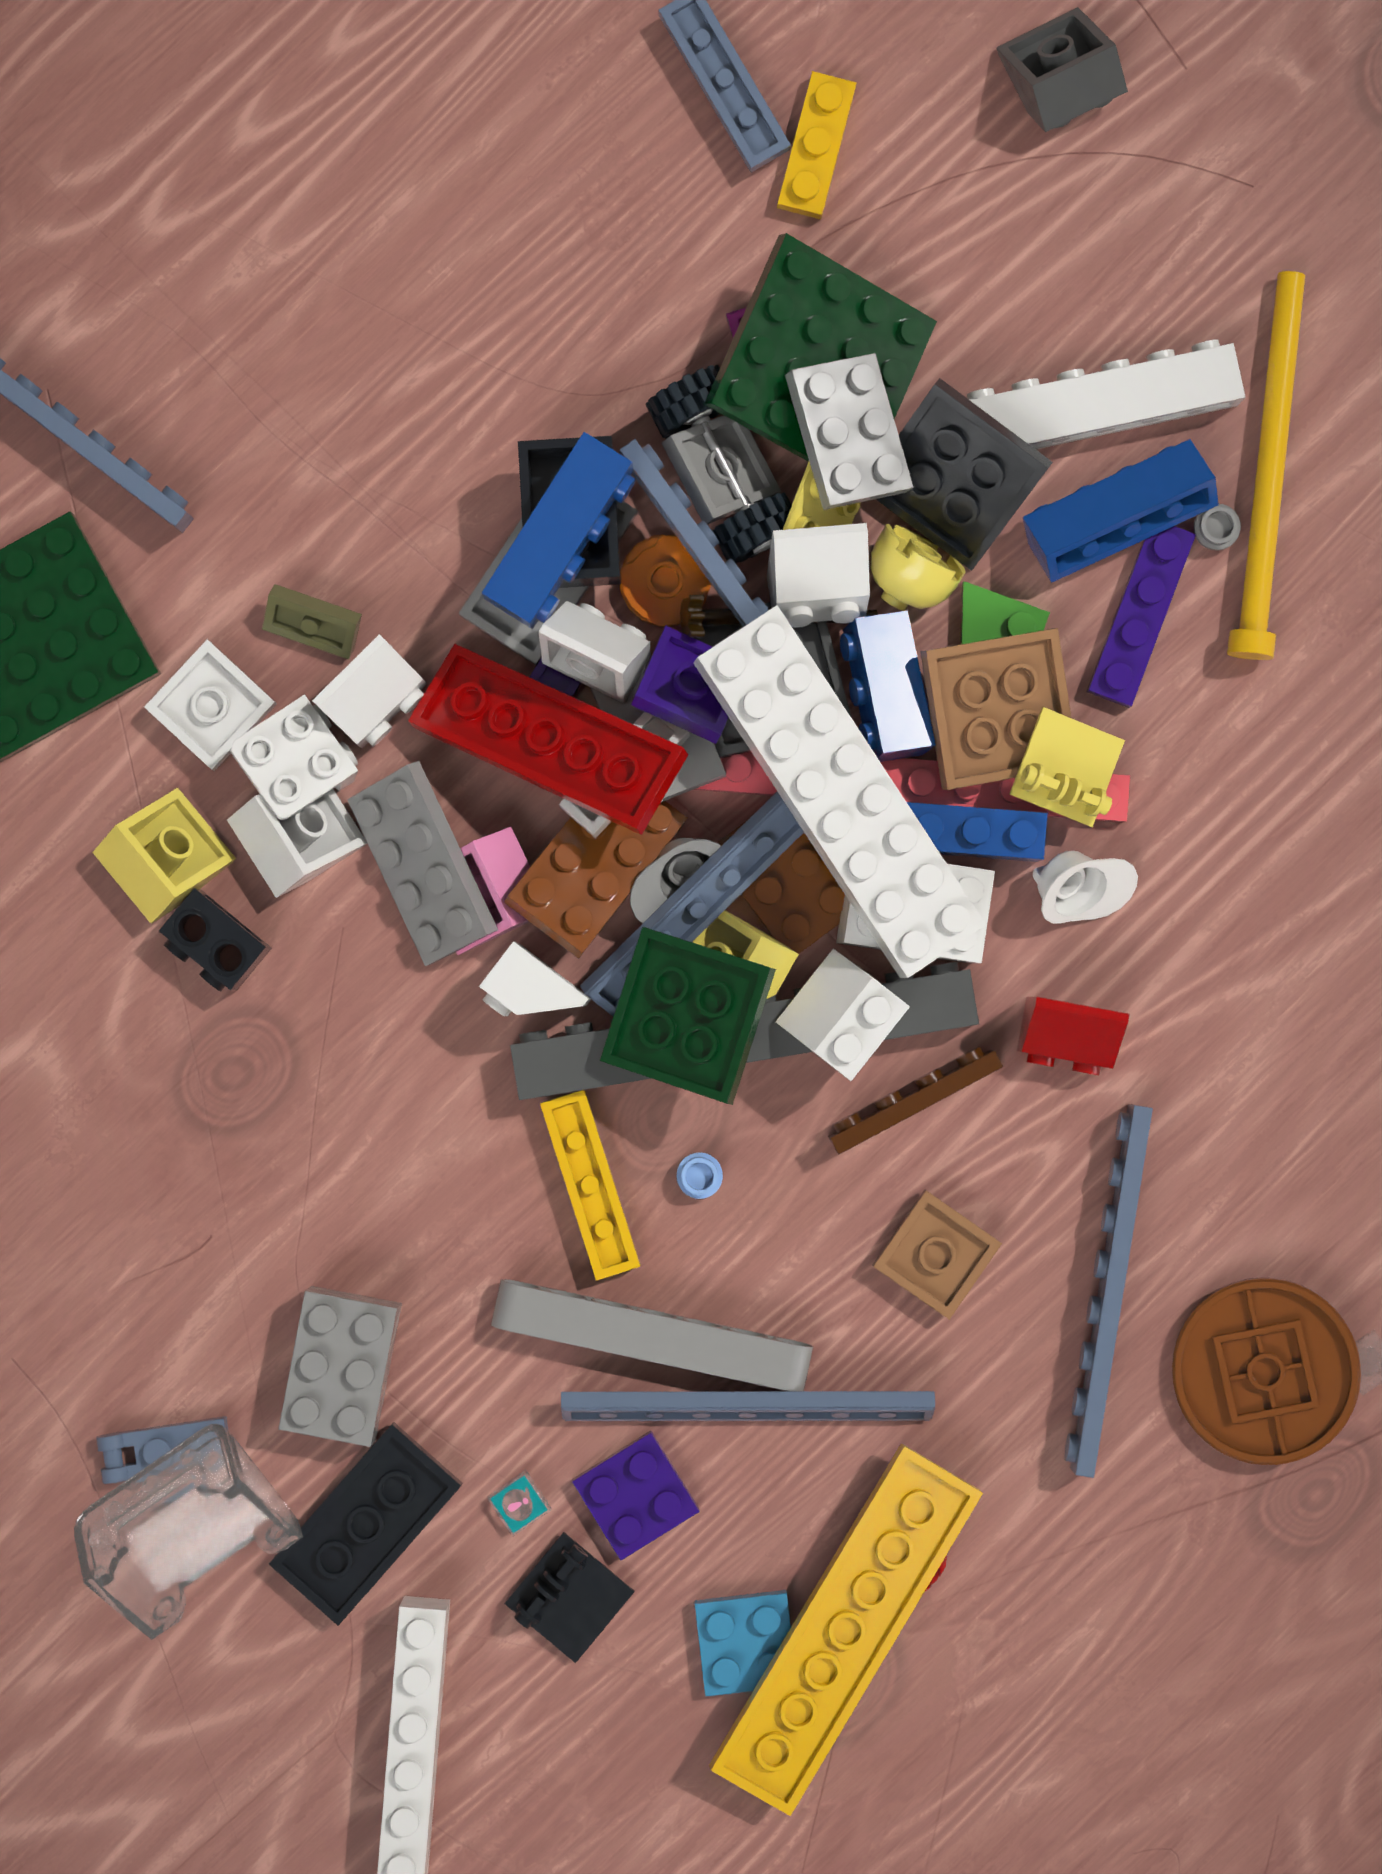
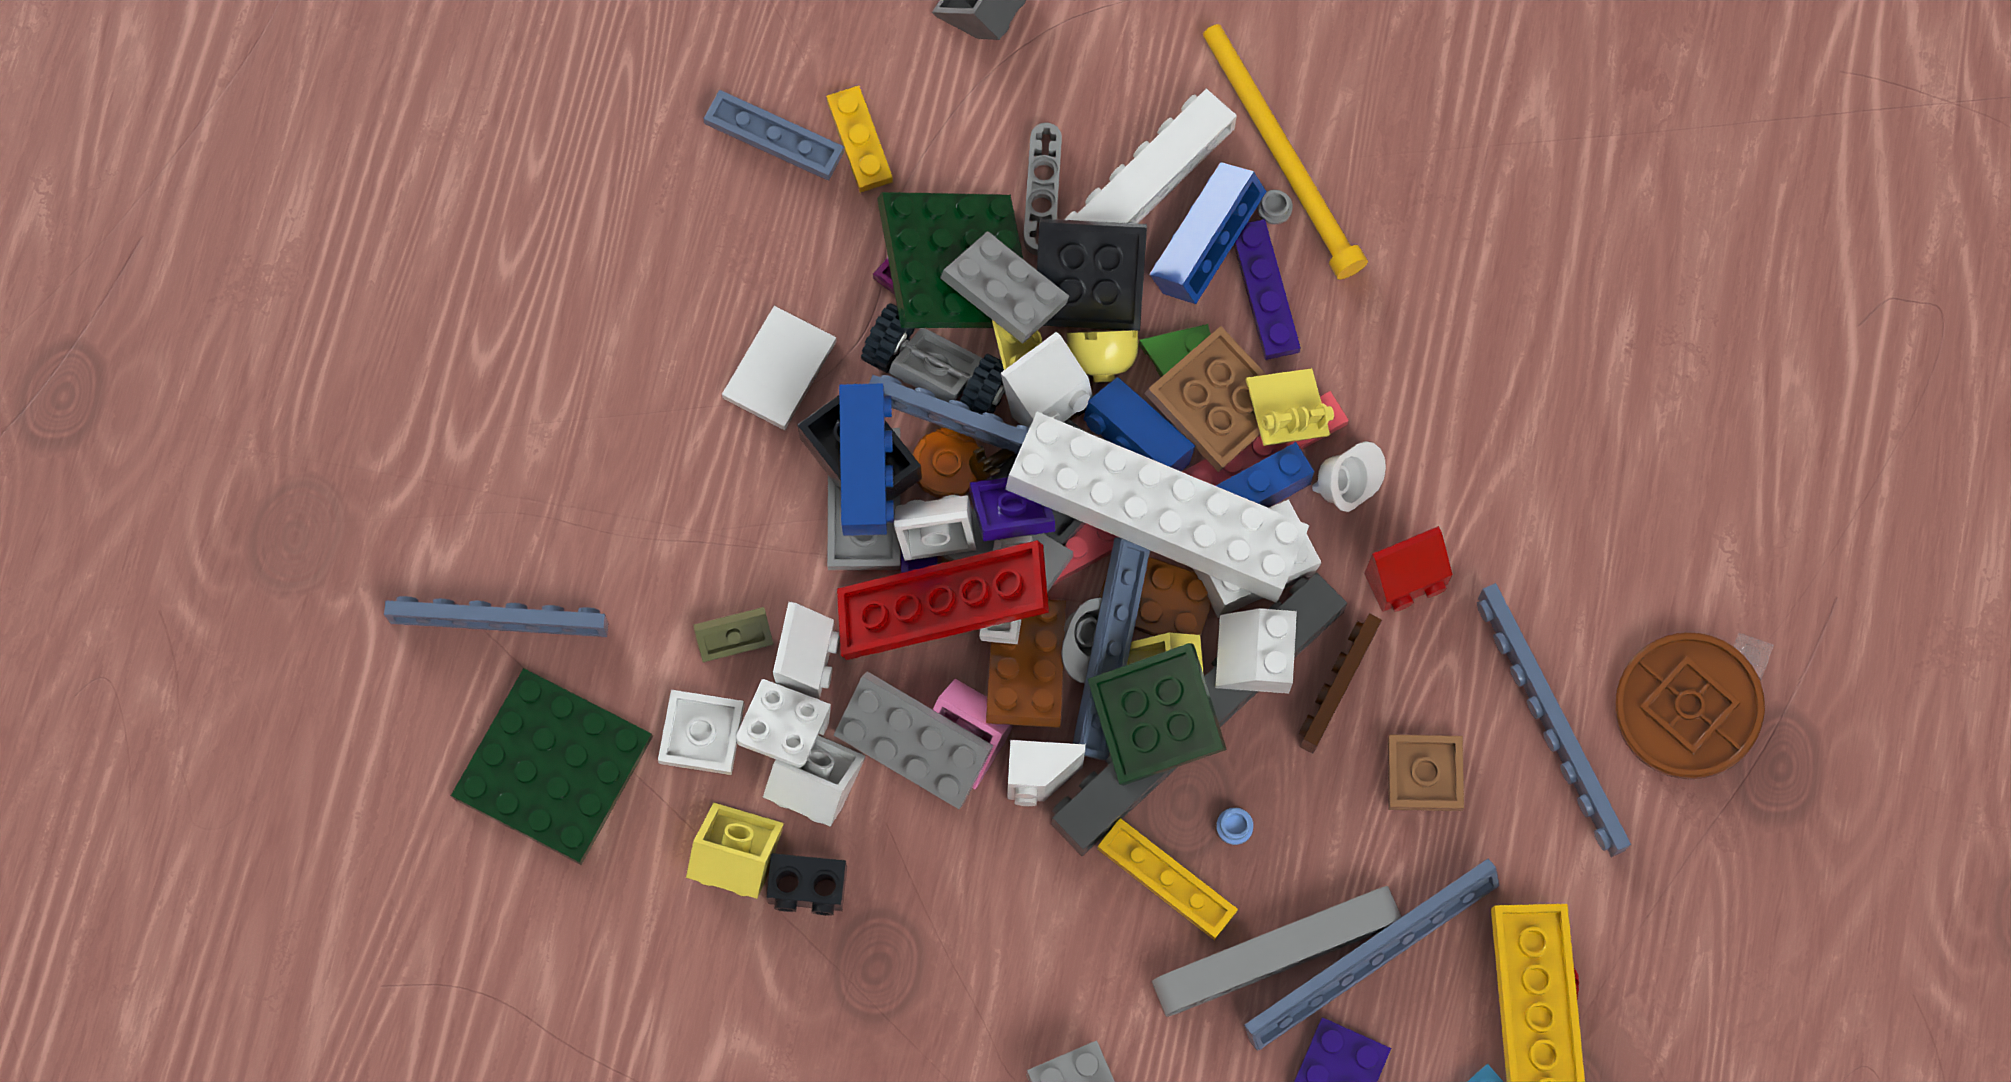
camera: 35 degrees left, 15 degrees down
none -> white tile [722,306,837,430]
none -> light grey beam [1024,123,1062,256]

